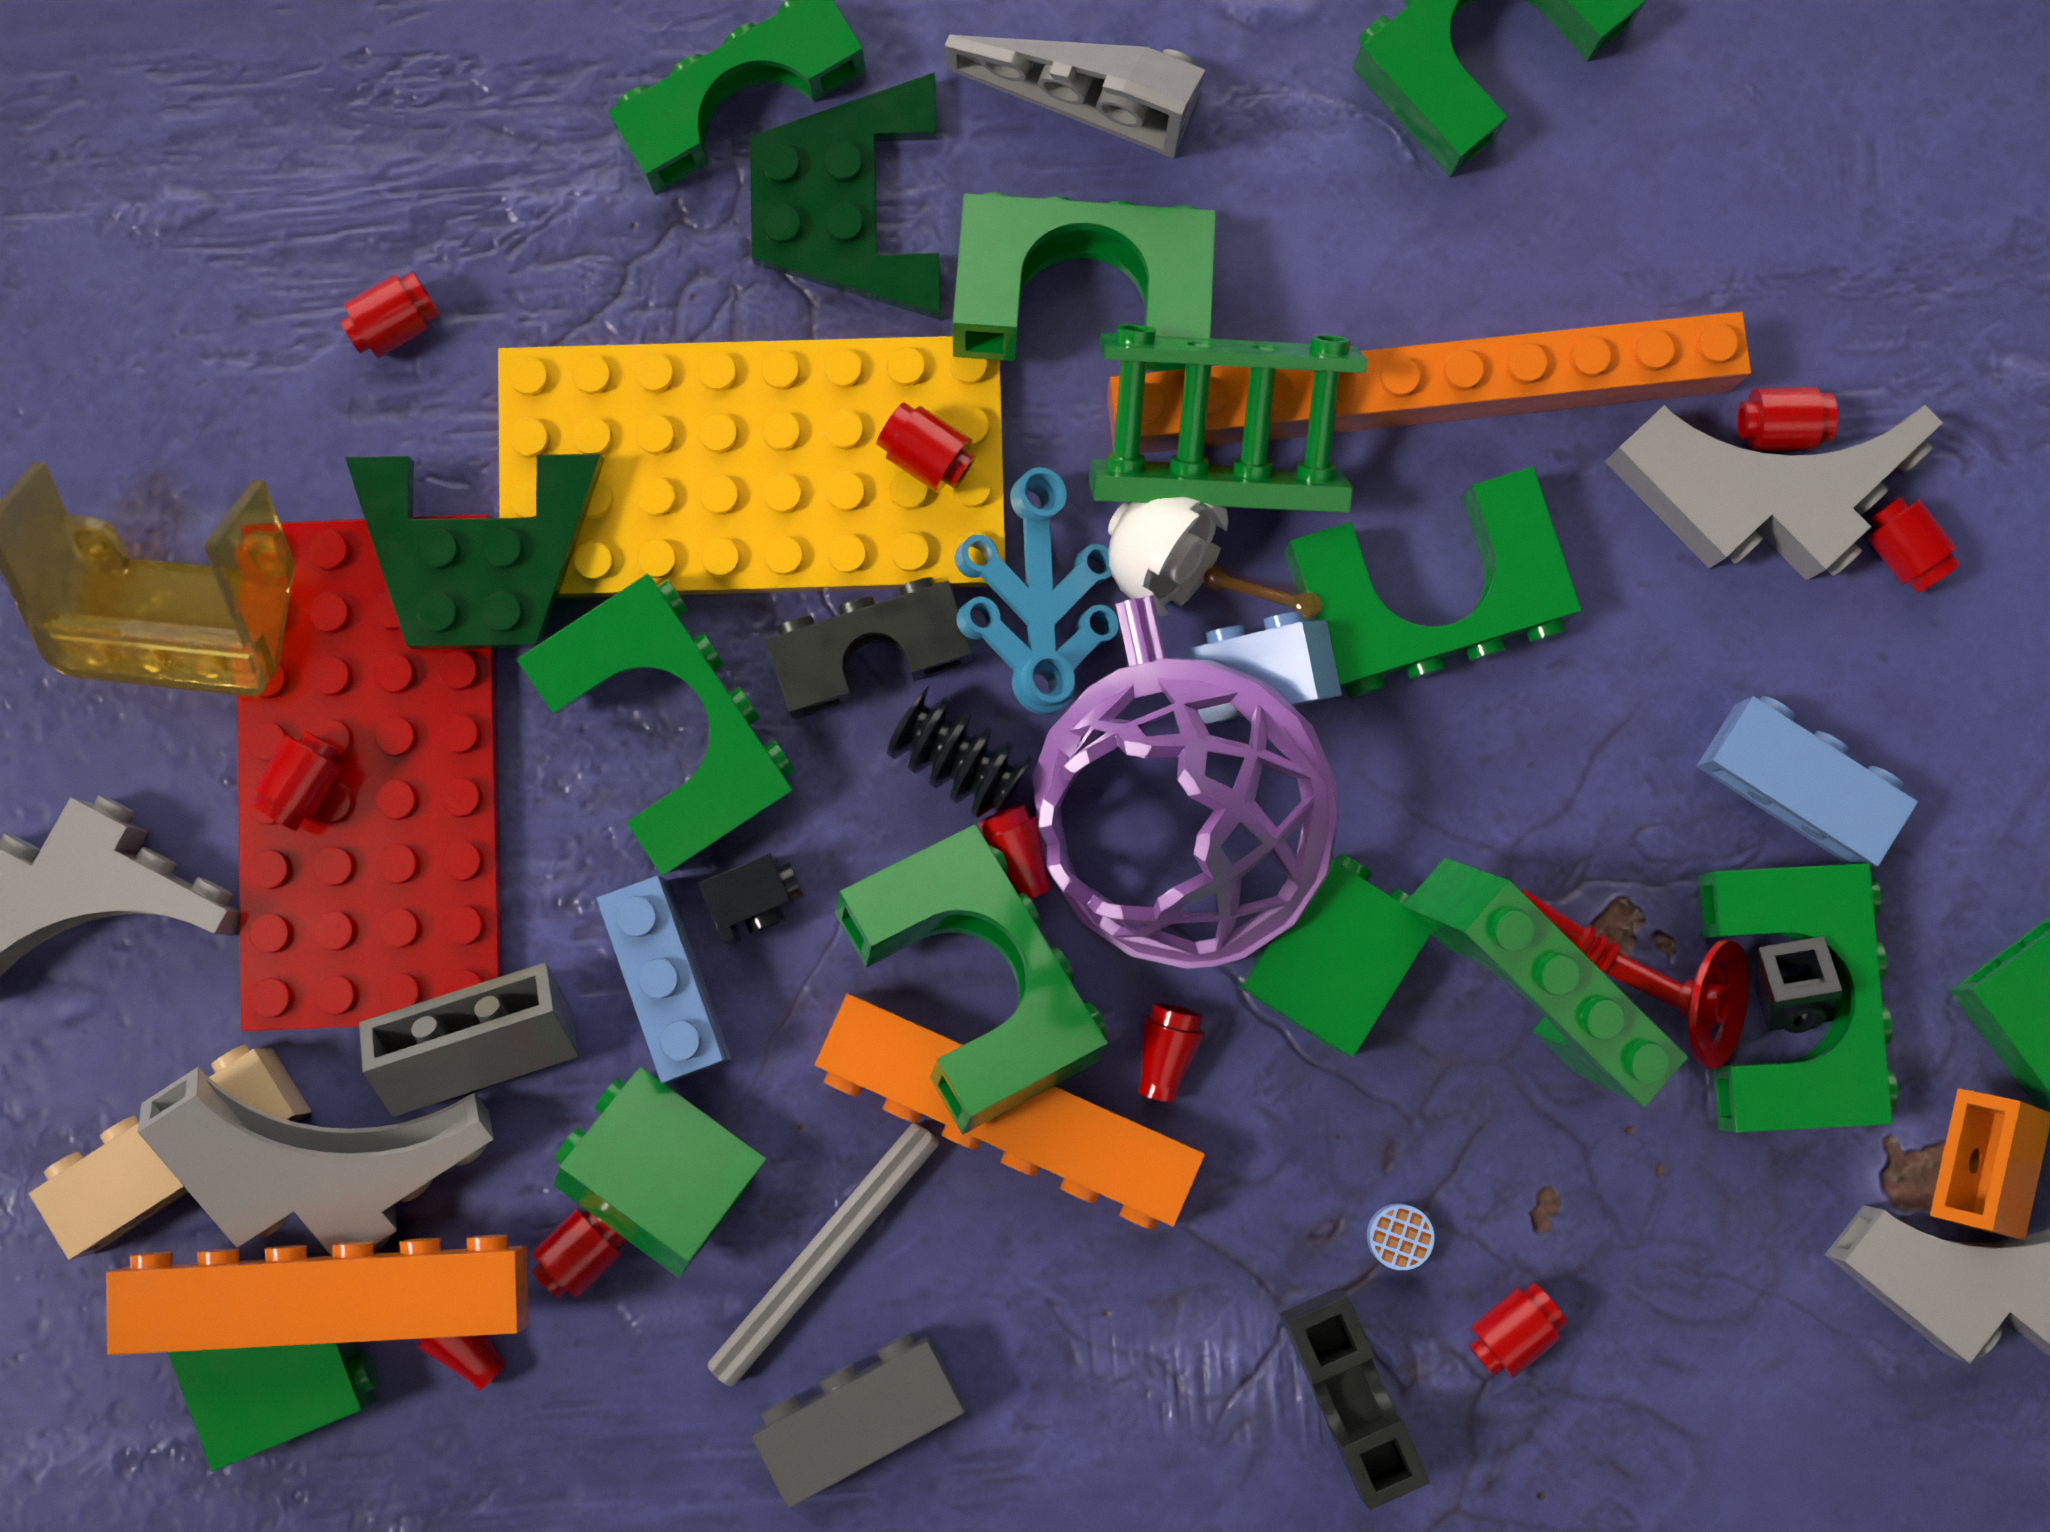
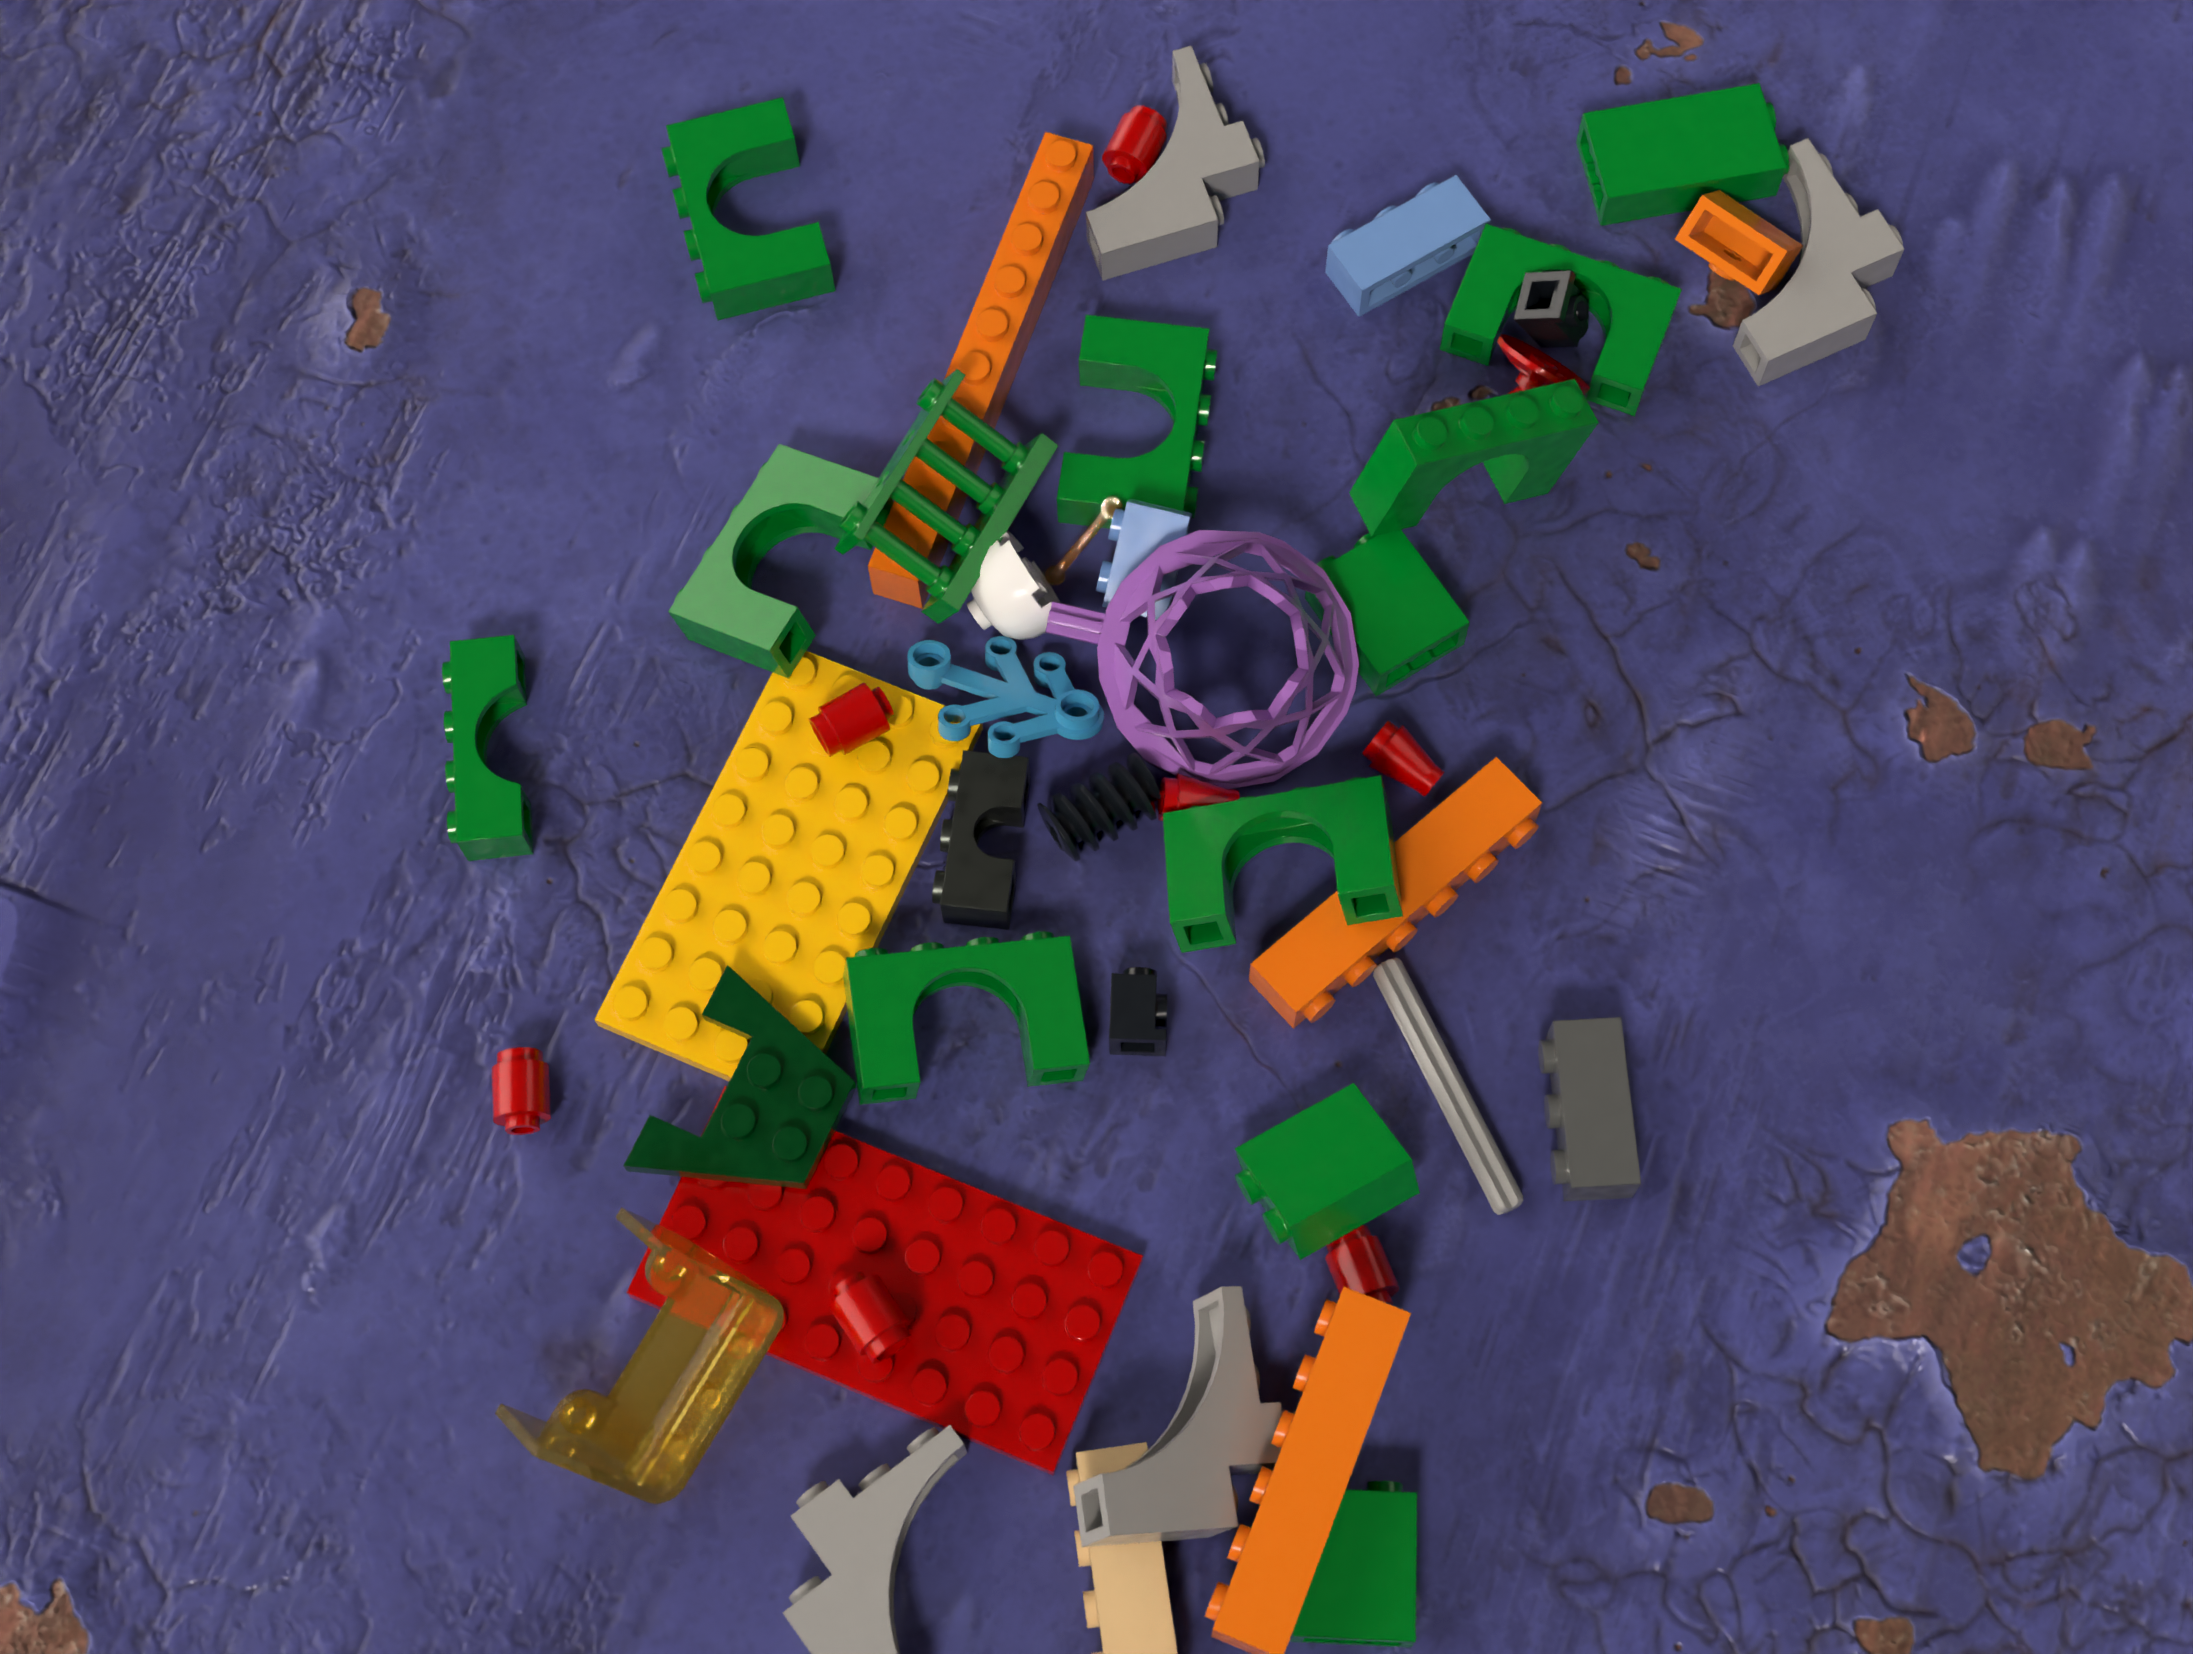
camera: 60 degrees left, 15 degrees down
dark grey brick [359,962,579,1117] -> none
red cone [416,1335,507,1391] -> none
medium blue brick [596,875,732,1083] -> none
dark green wing [750,72,941,320] -> none
light grey wedge [945,35,1205,159] -> none
pearl dark grey arch [1279,1287,1430,1510] -> none
tile [1367,1203,1434,1271] -> none
red brick [1469,1282,1569,1379] -> none
red brick [1865,496,1961,594] -> none

